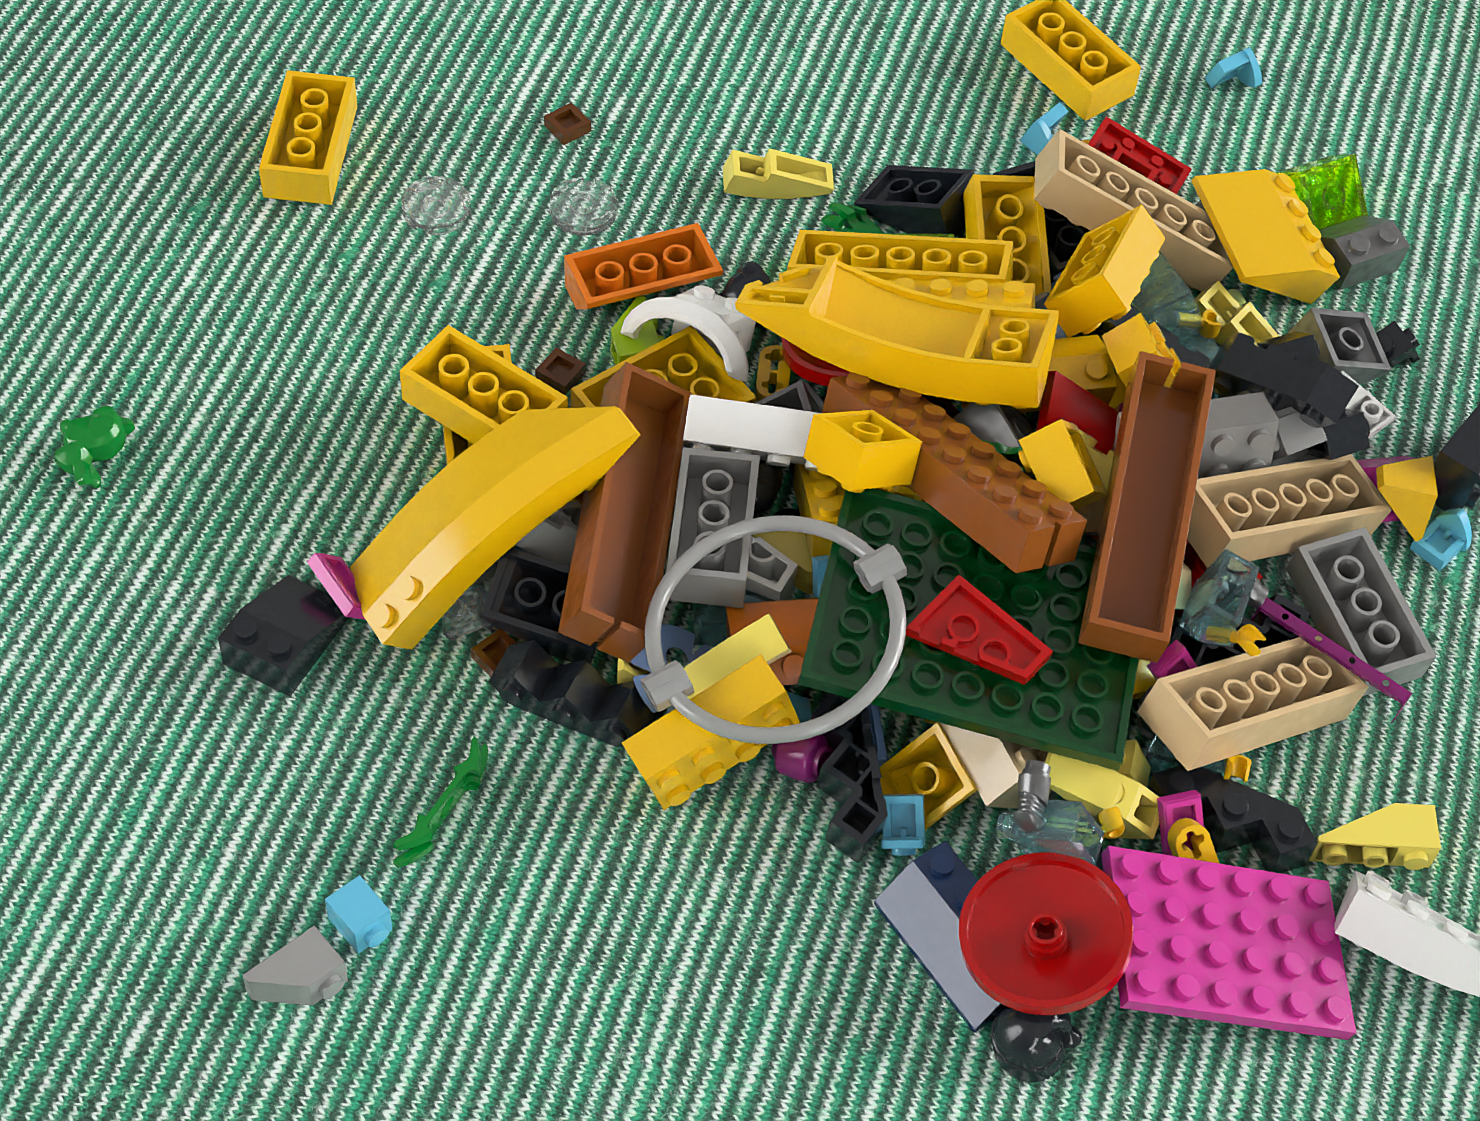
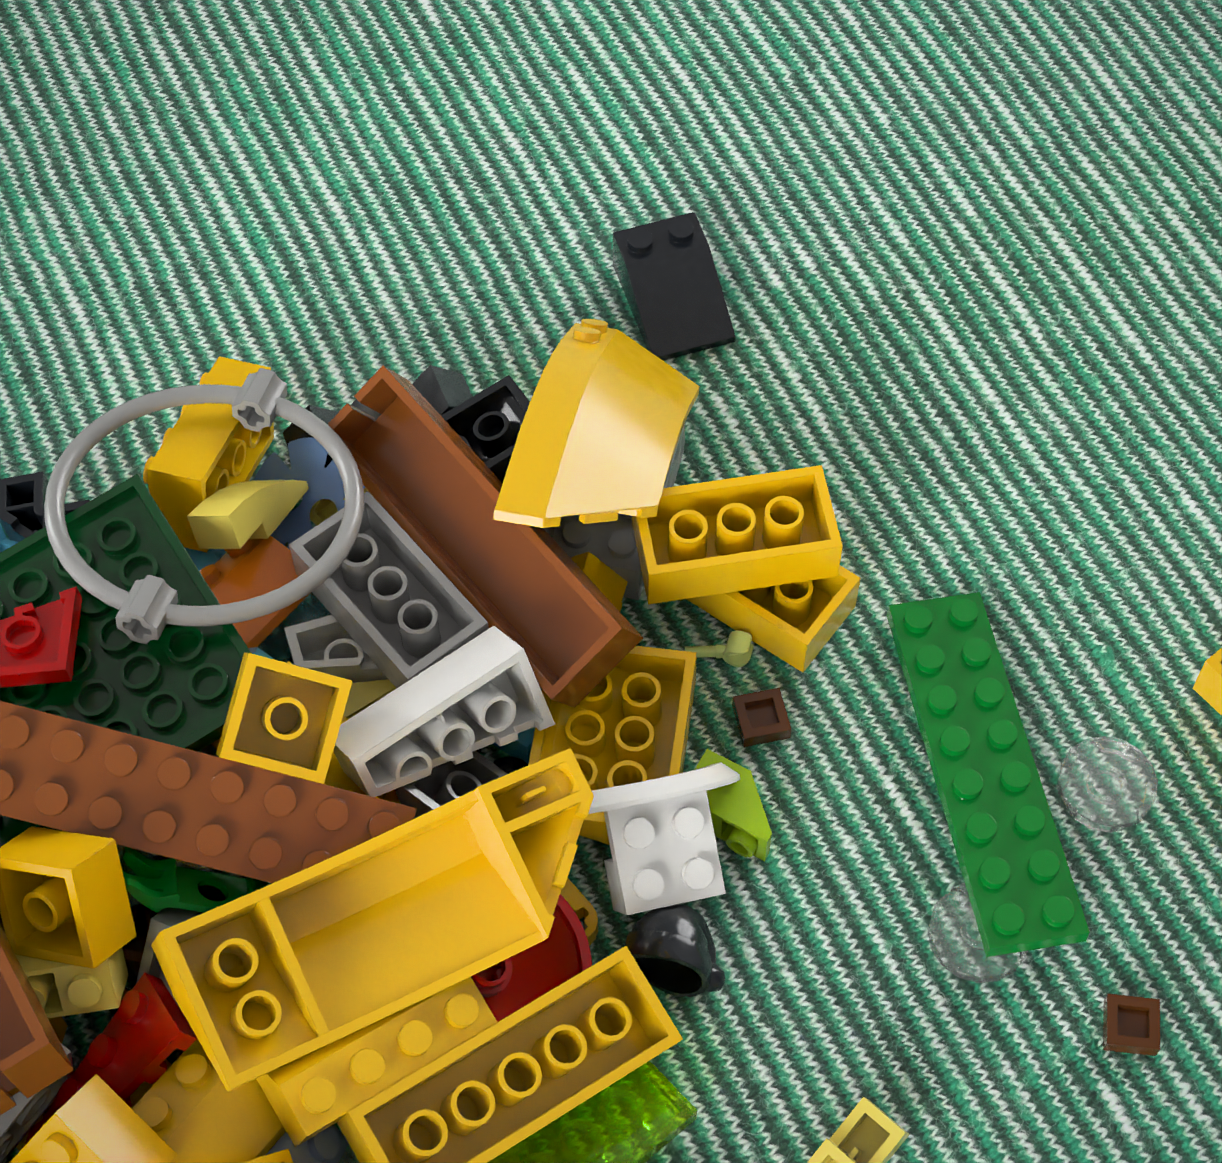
camera: 140 degrees right, 5 degrees up
green animal [54,406,135,488] -> none
light grey slope [243,925,348,1006] -> none
dark pink tile [307,553,365,620] -> none
medium azure brick [325,875,393,954] -> none
green piece [393,737,488,868] -> none
orange slope [564,223,723,310] -> none
none -> green plate [886,592,1090,957]

